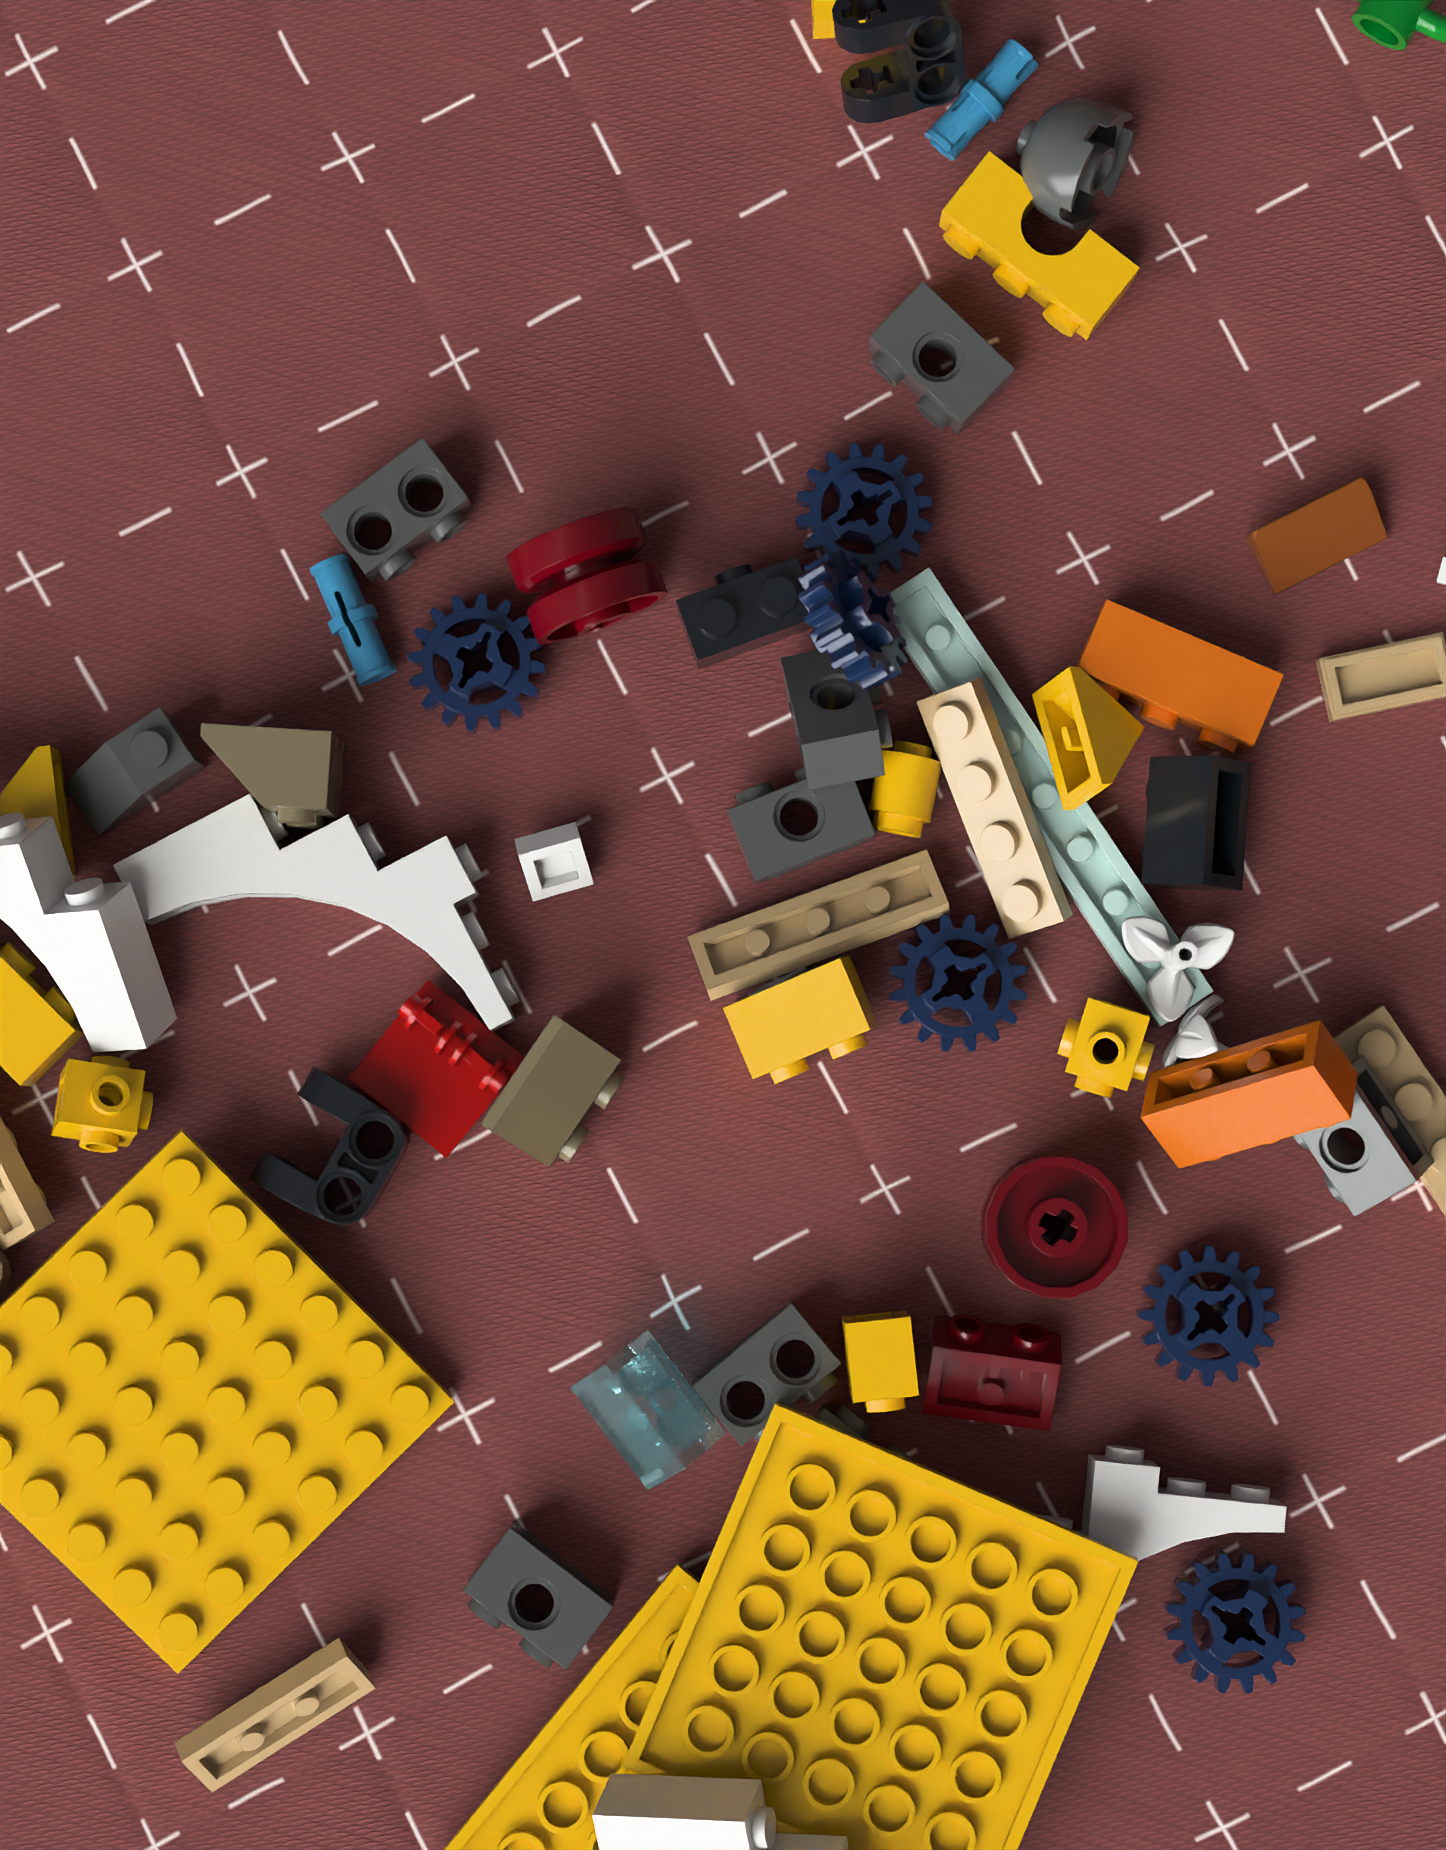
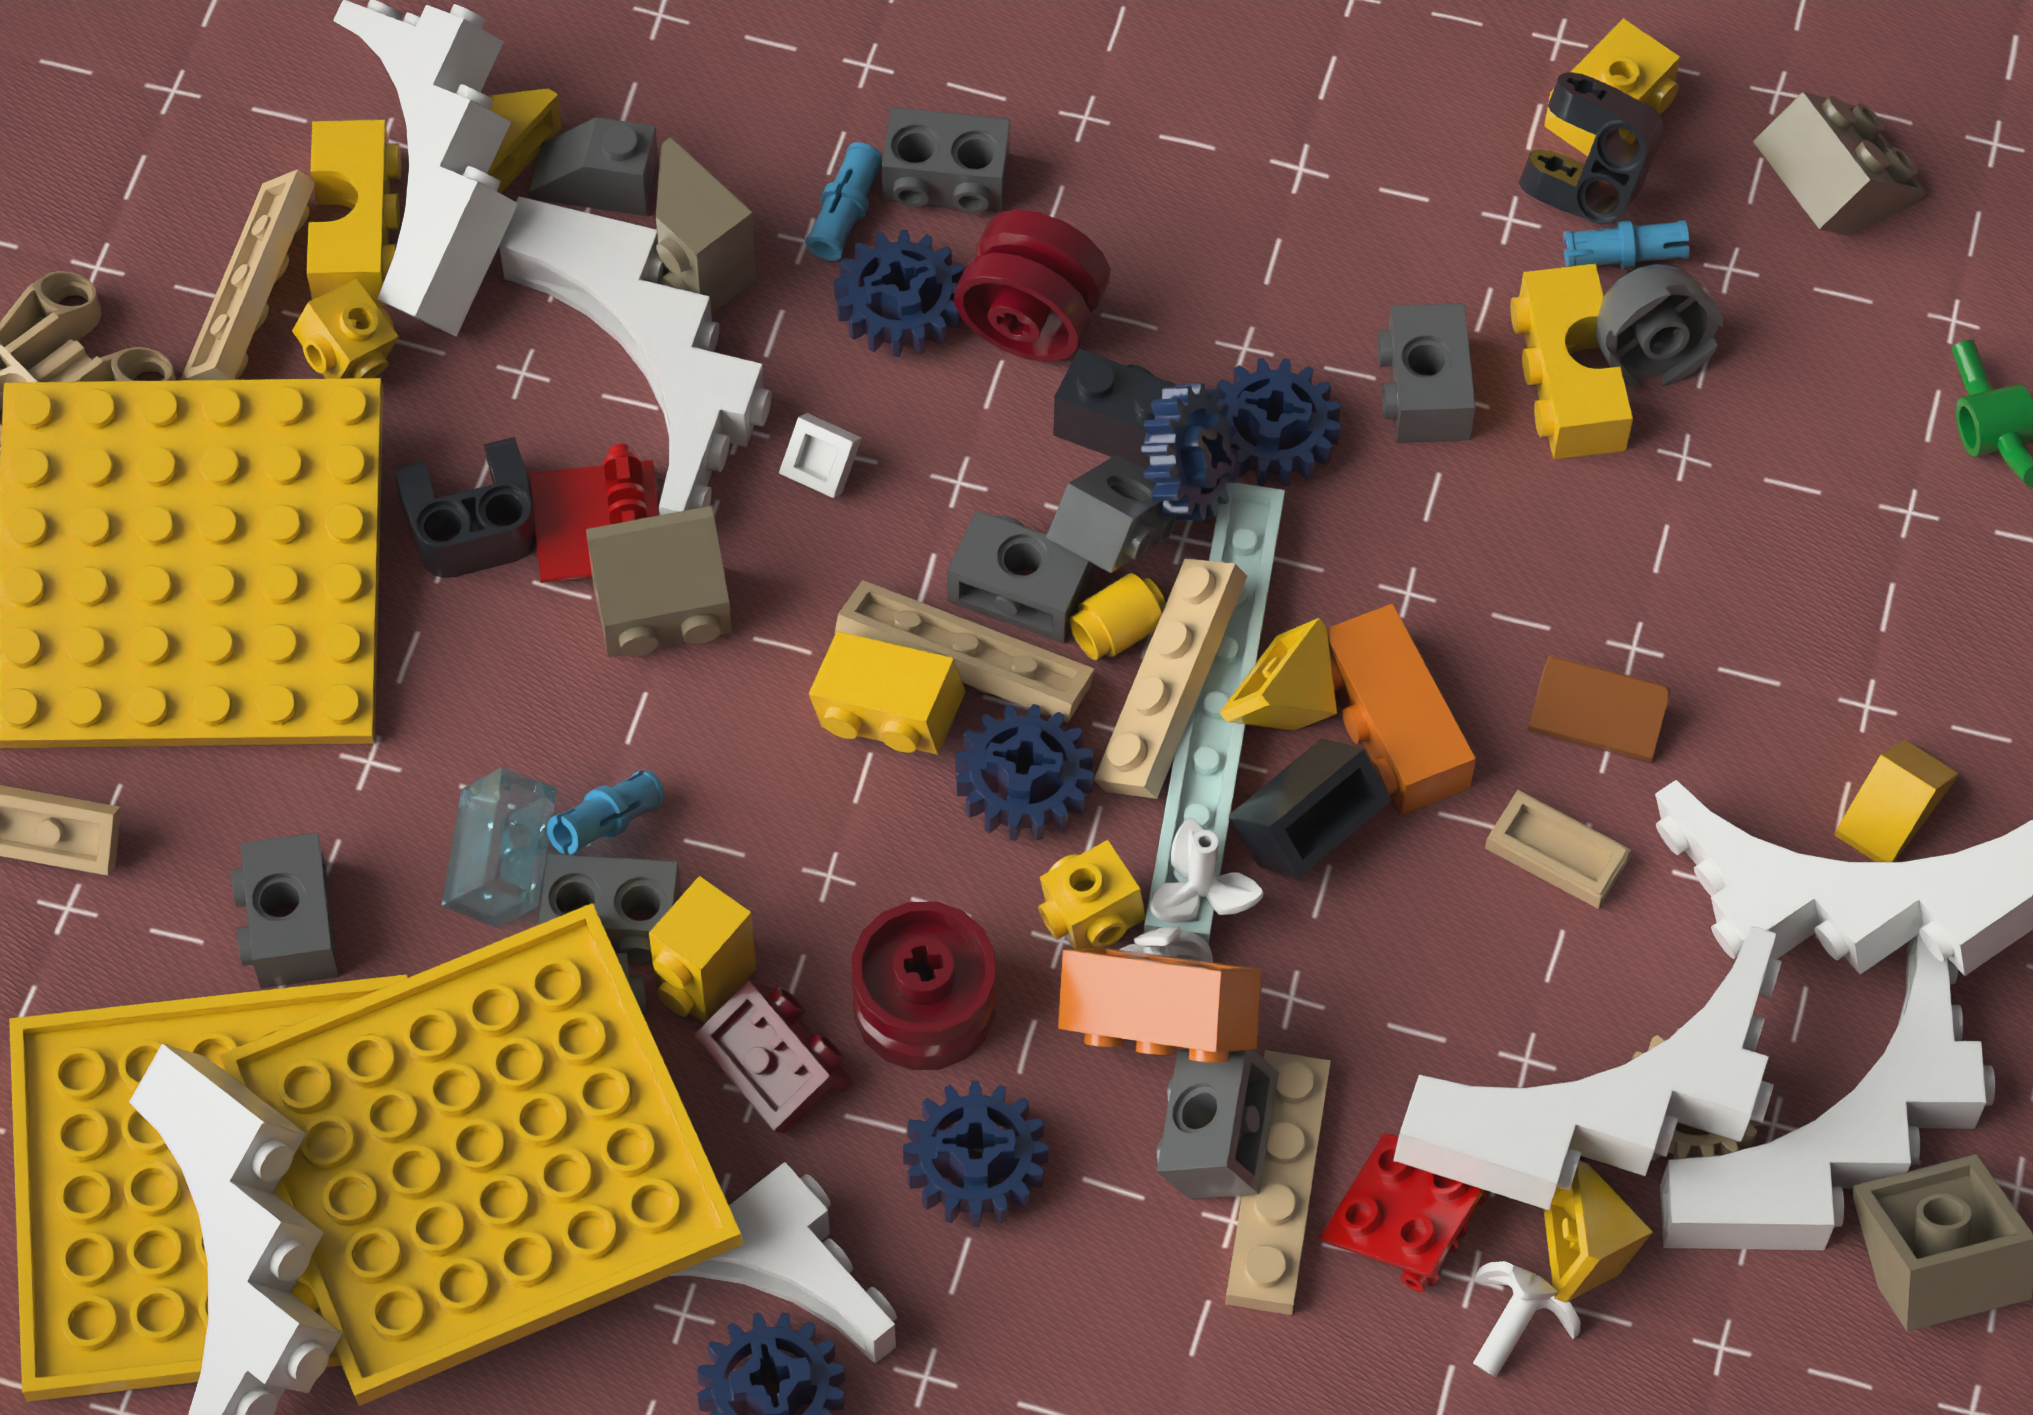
camera: 40 degrees right, 25 degrees down
none -> dark azure pin [547,770,665,855]

